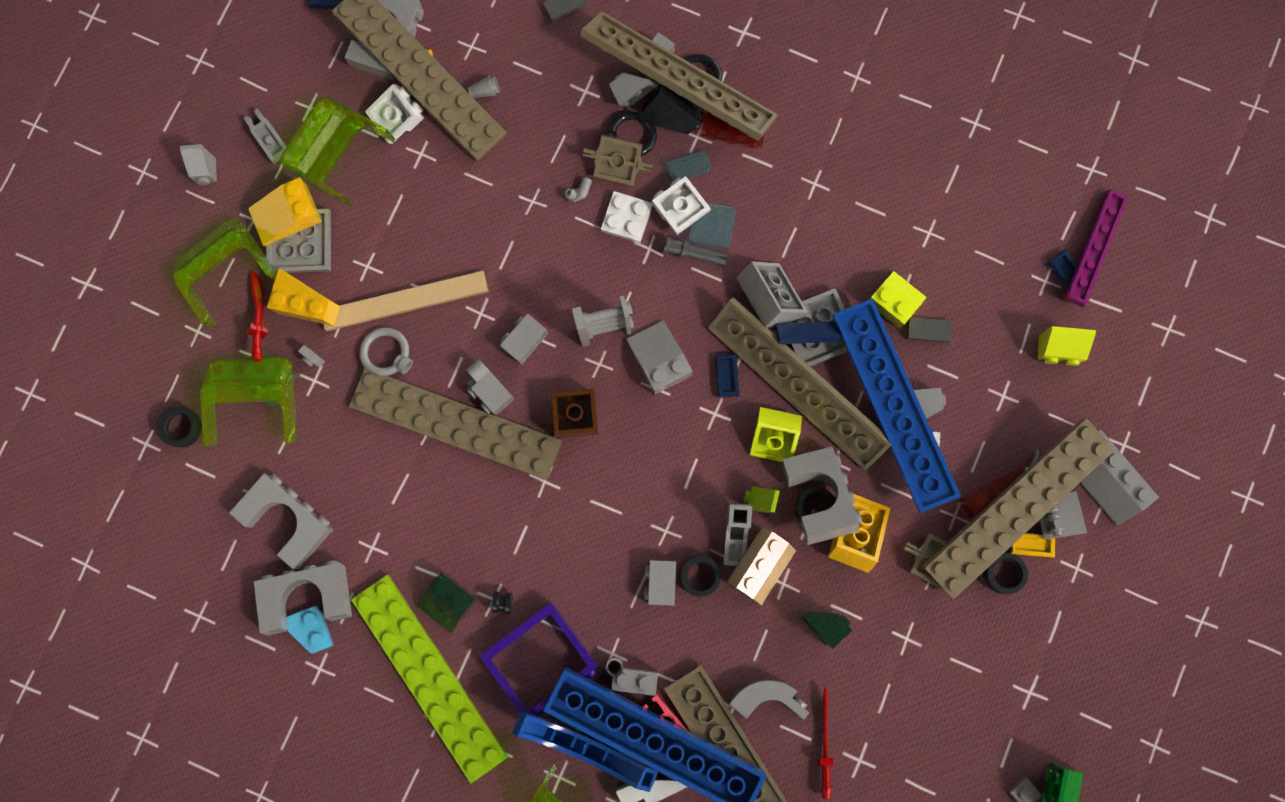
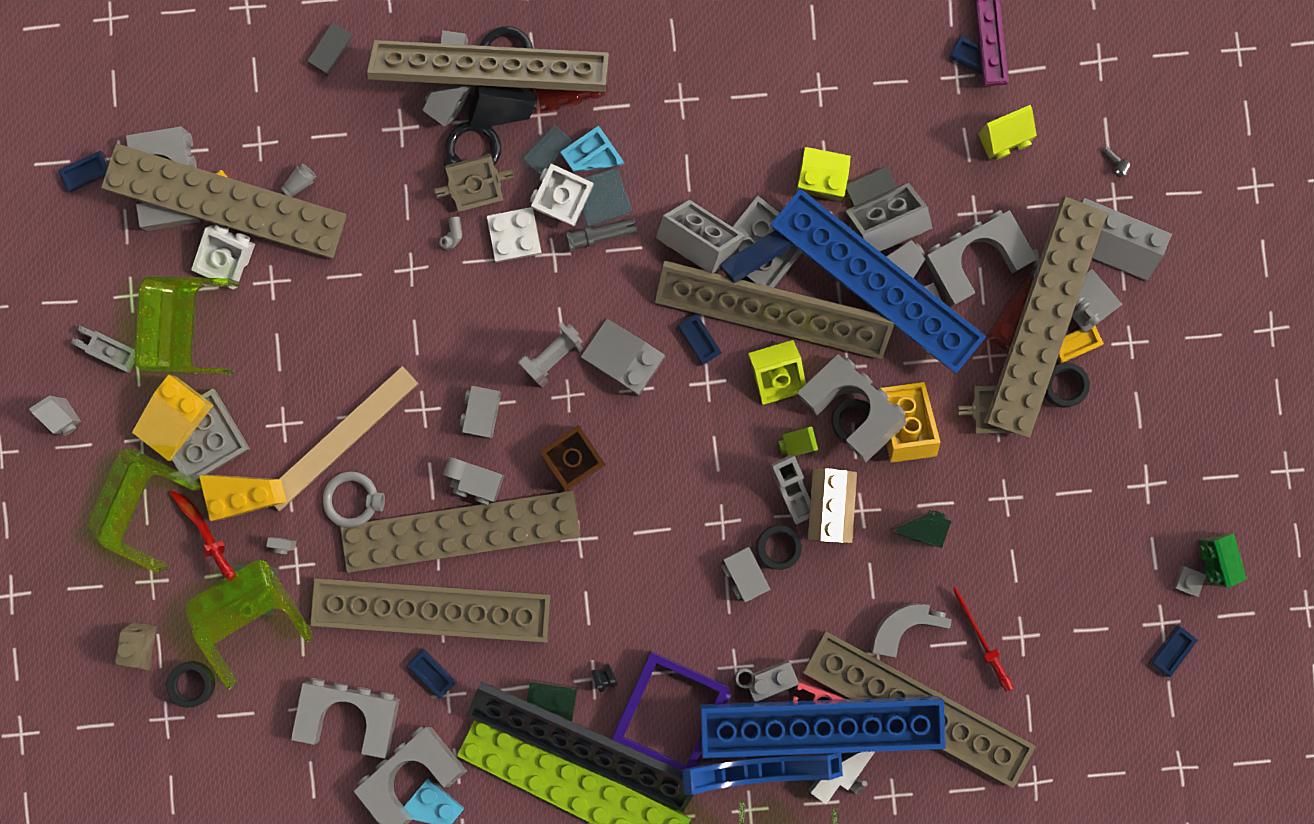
camera: 30 degrees left, 5 degrees up
none -> dark tan torso [115,622,157,671]
none -> dark tan plate [311,578,551,643]
none -> dark blue tile [407,649,457,699]
none -> black plate [466,682,694,812]
none -> medium azure wing [560,126,624,173]
none -> light grey slope [845,183,932,251]
none -> light grey arch [925,210,1037,307]
none -> flat silver hand [1103,147,1130,177]

